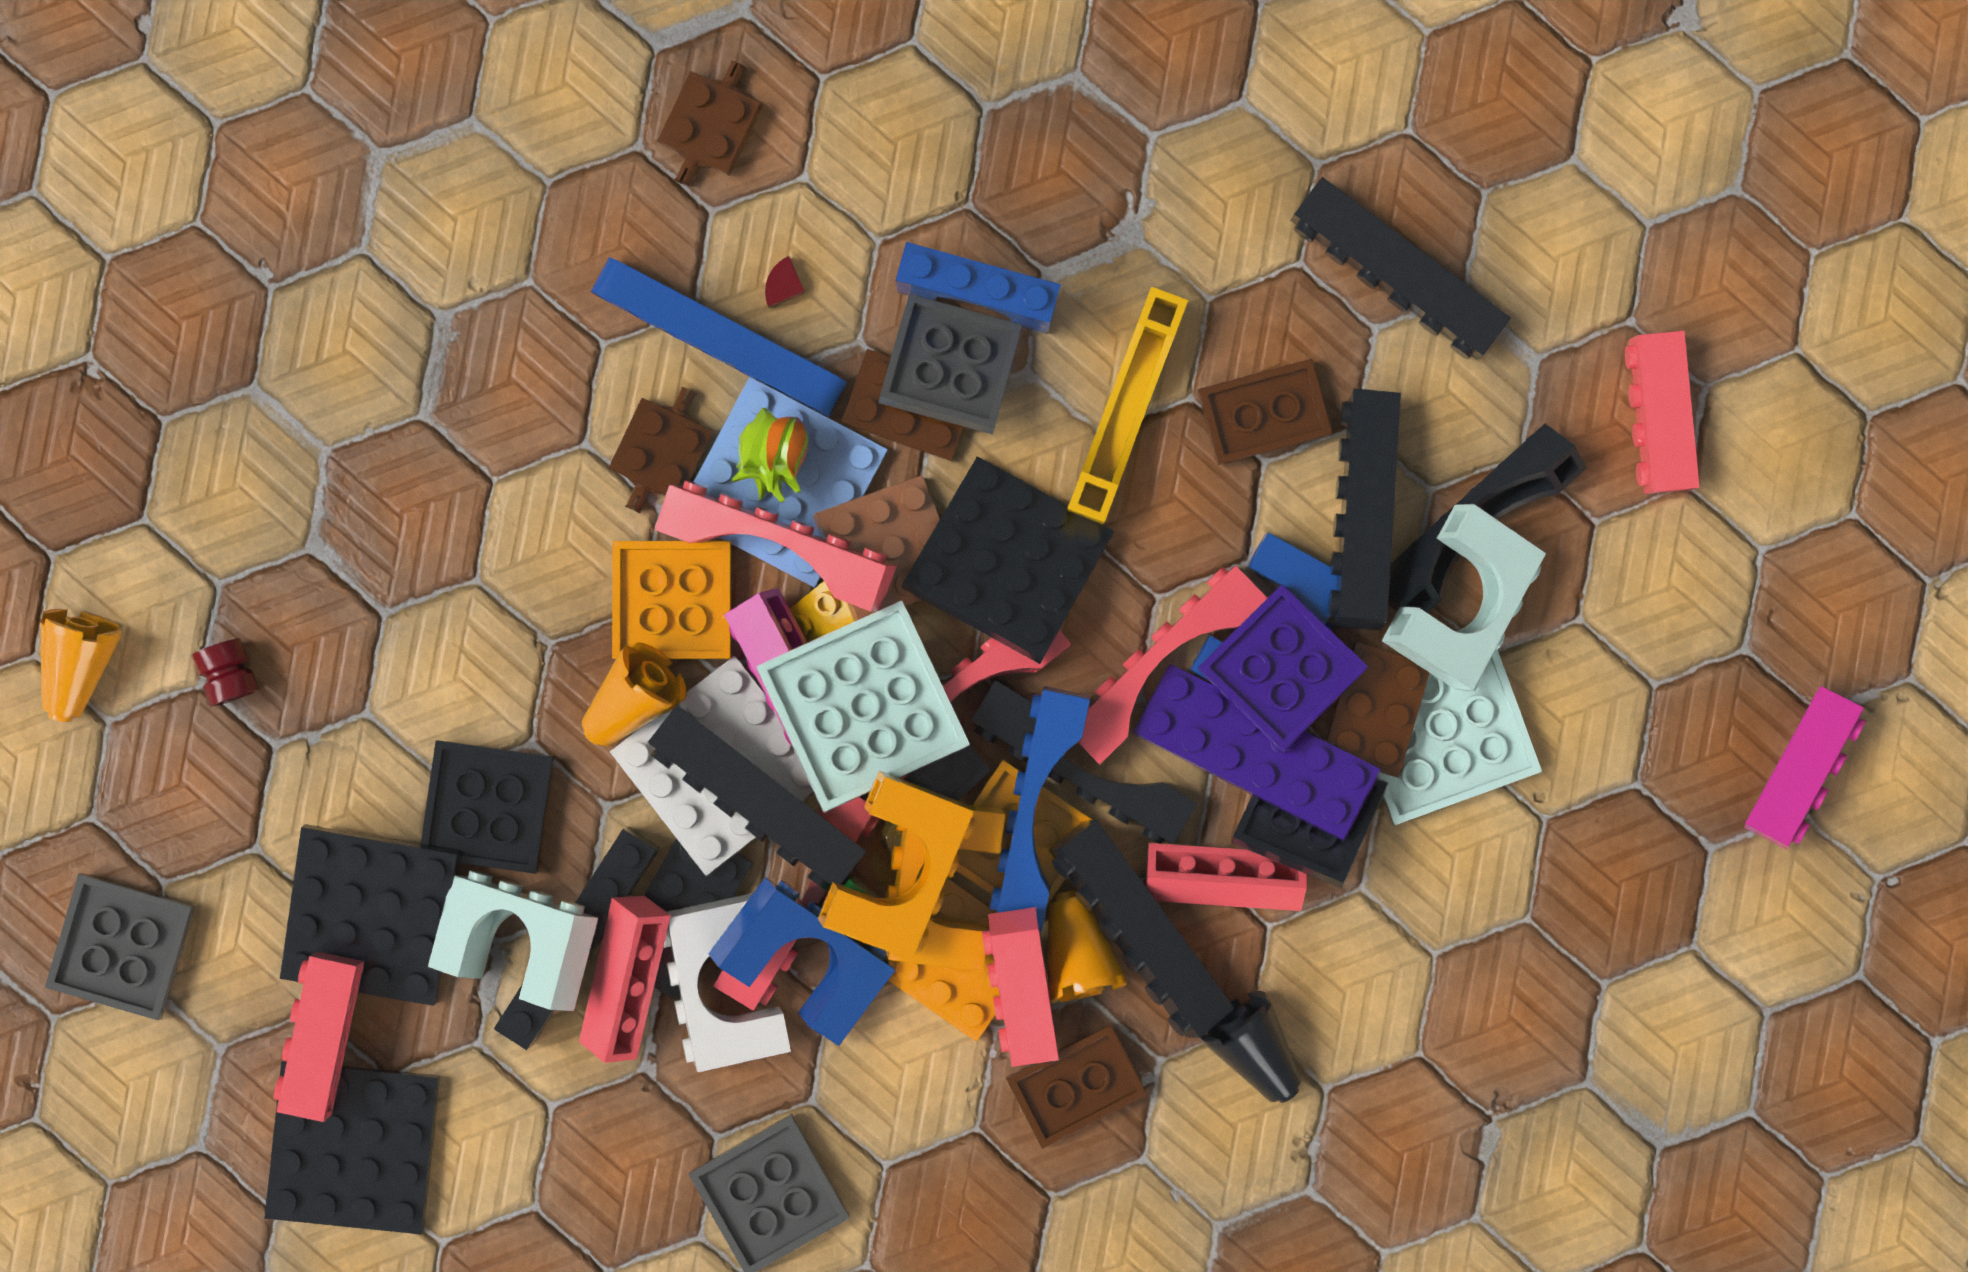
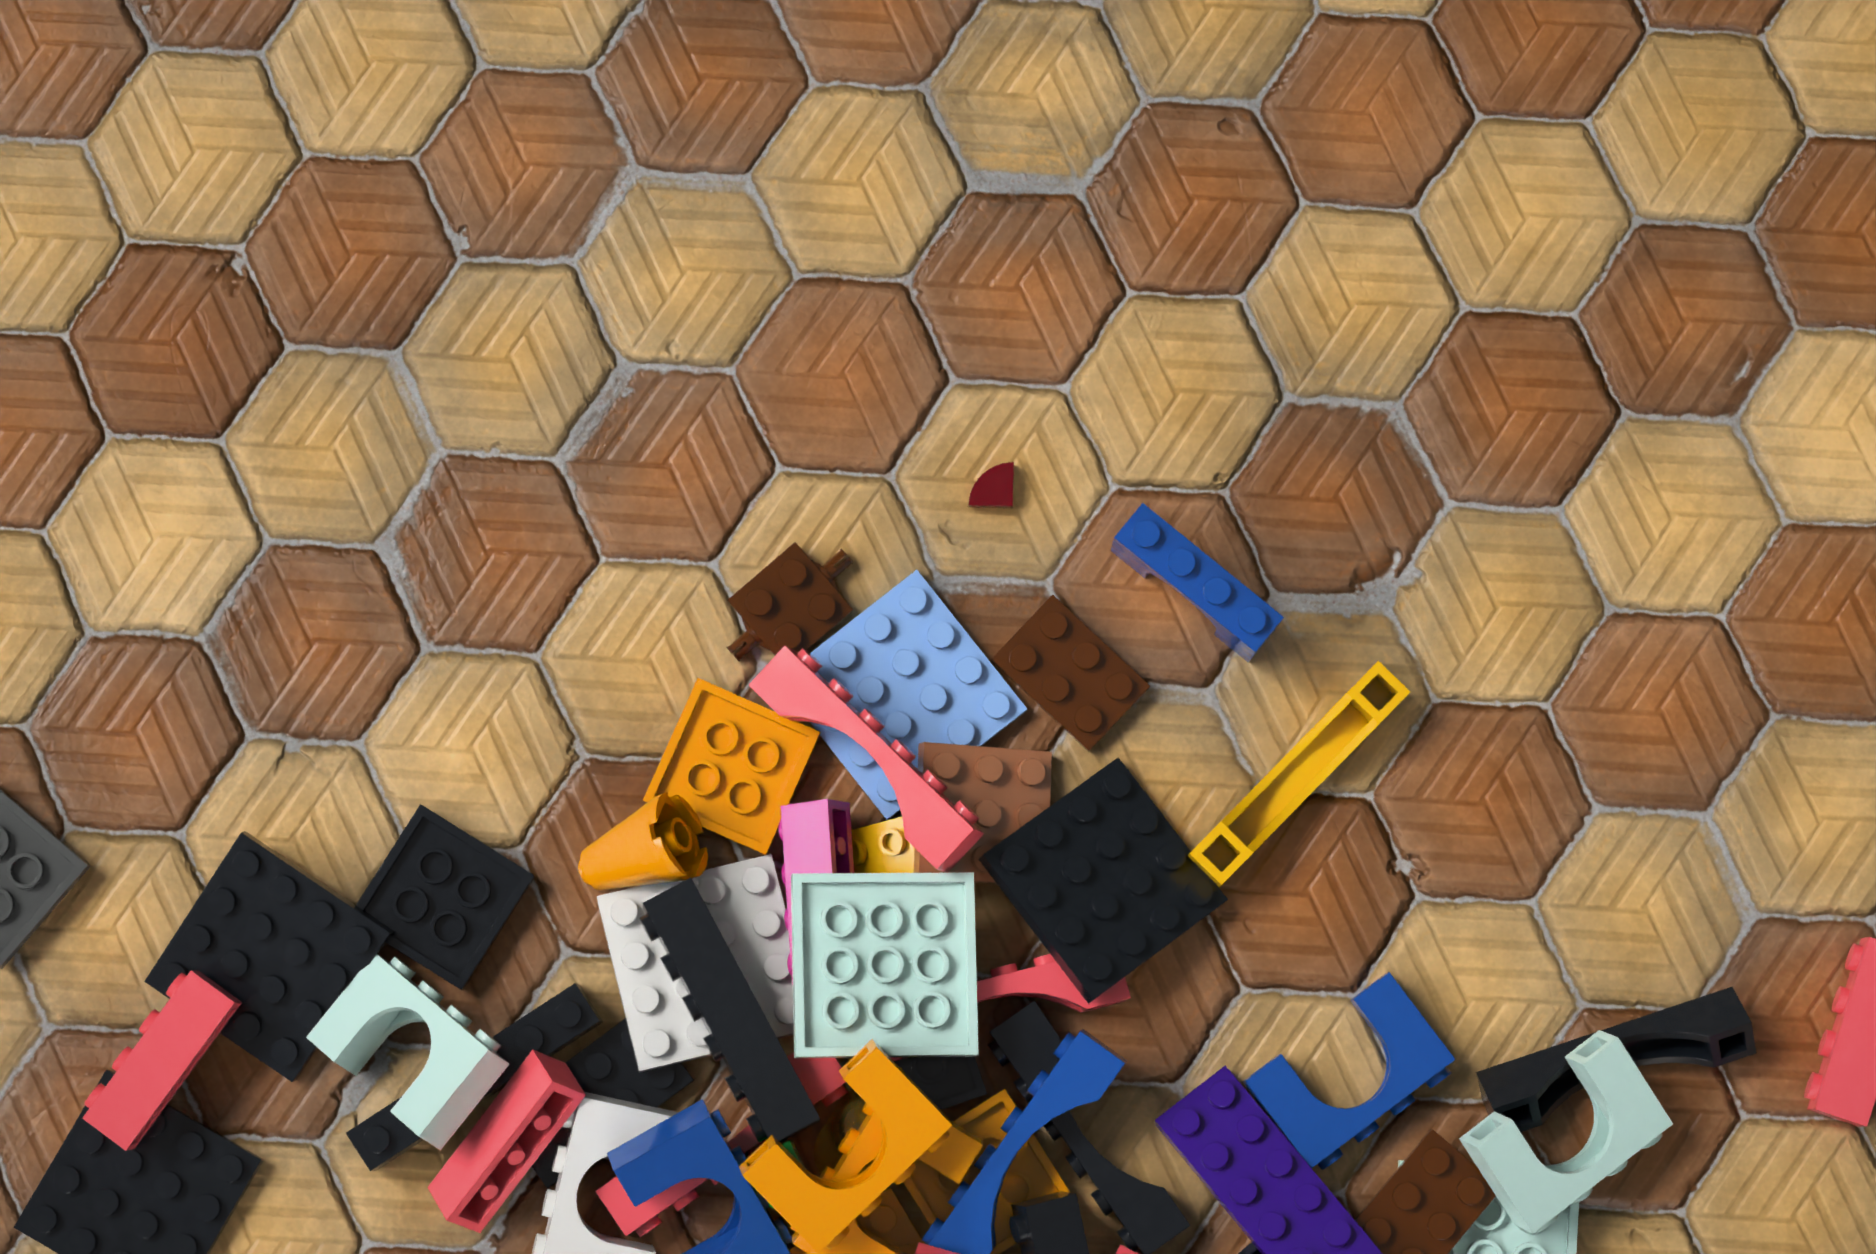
camera: 30 degrees right, 5 degrees down
light orange cone [40,609,122,722] -> none
dark red wheel [191,638,260,707] -> none
blue beam [590,257,847,417] -> none
reddish brown plate [657,60,763,187] -> none
lime hair [732,407,809,503] -> none
dark grey plate [878,294,1022,435] -> none
coral arch [1077,566,1267,765] -> none
reddish brown plate [1197,359,1332,465] -> none
dark purple plate [1198,585,1368,753] -> none
black brick [1290,177,1511,360] -> none
black brick [1328,388,1401,631] -> none

